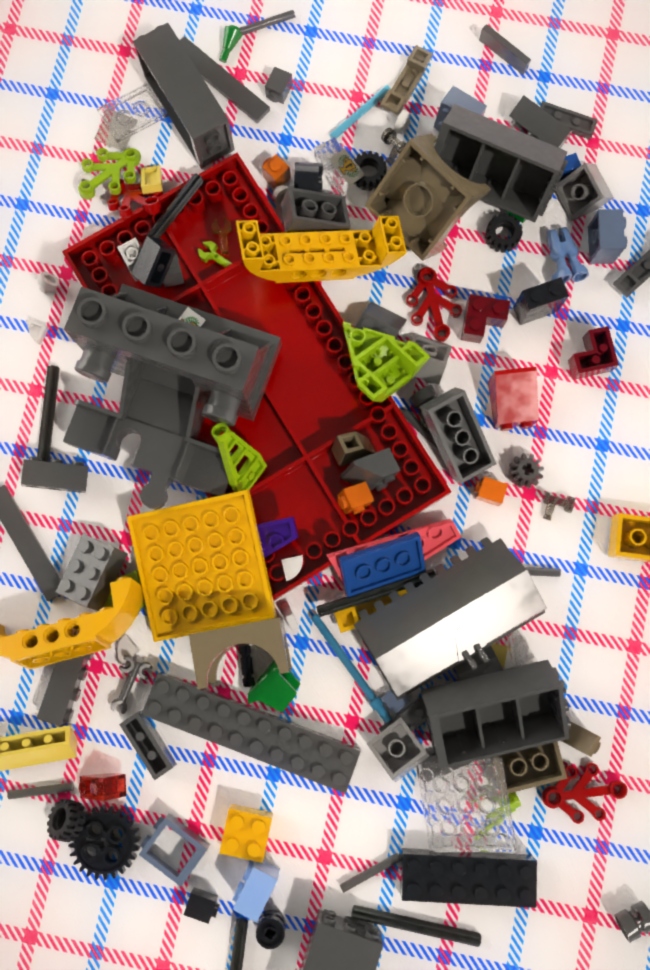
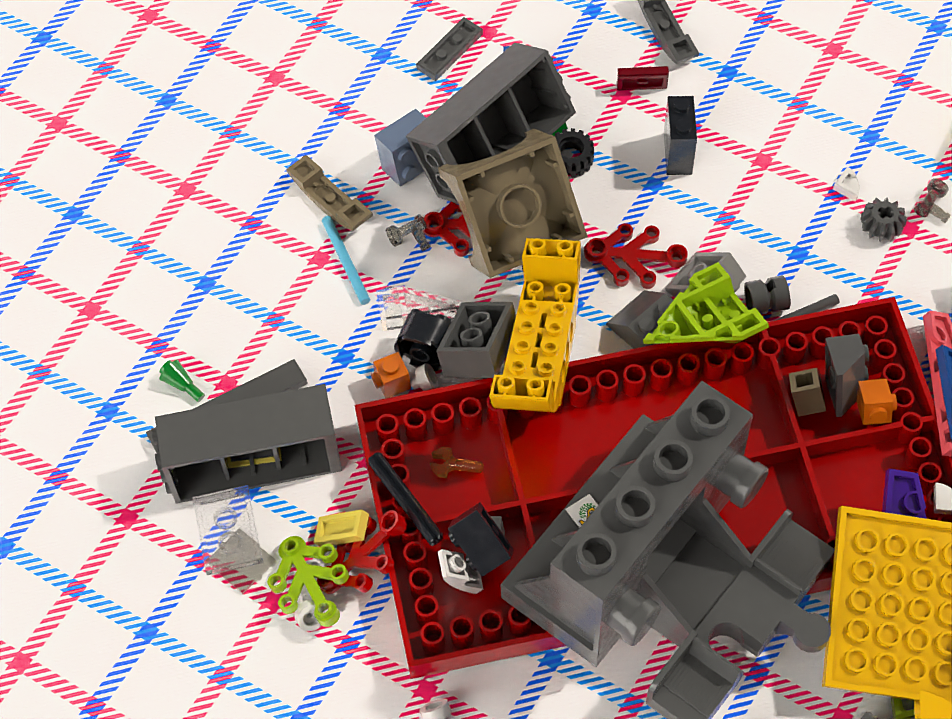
camera: 70 degrees left, 20 degrees down
lime bar [198,241,232,268] -> none
lime plate [211,423,267,492] -> none
dark grey bar [240,10,296,35] -> none
dark grey brick [265,66,293,104] -> none
clear smoke sticker [329,148,365,186] -> none
black tyre [354,151,387,191] -> none
white tile [394,109,410,135] -> none
dark grey brick [419,387,496,484] -> none
dark red brick [460,294,510,344] -> none
orange brick [473,476,508,507] -> none
dark grey tile [479,24,531,75] -> none
slope [488,367,539,431] -> none
dark grey brick [509,95,572,148] -> none
medium blue piece [546,227,589,284] -> none
light grey slope [555,163,614,221] -> none
dark red brick [568,326,619,380] -> none
sand blue brick [587,209,628,264] -> none
none -> dark red tile [616,66,669,91]
none -> white tile [833,167,860,202]

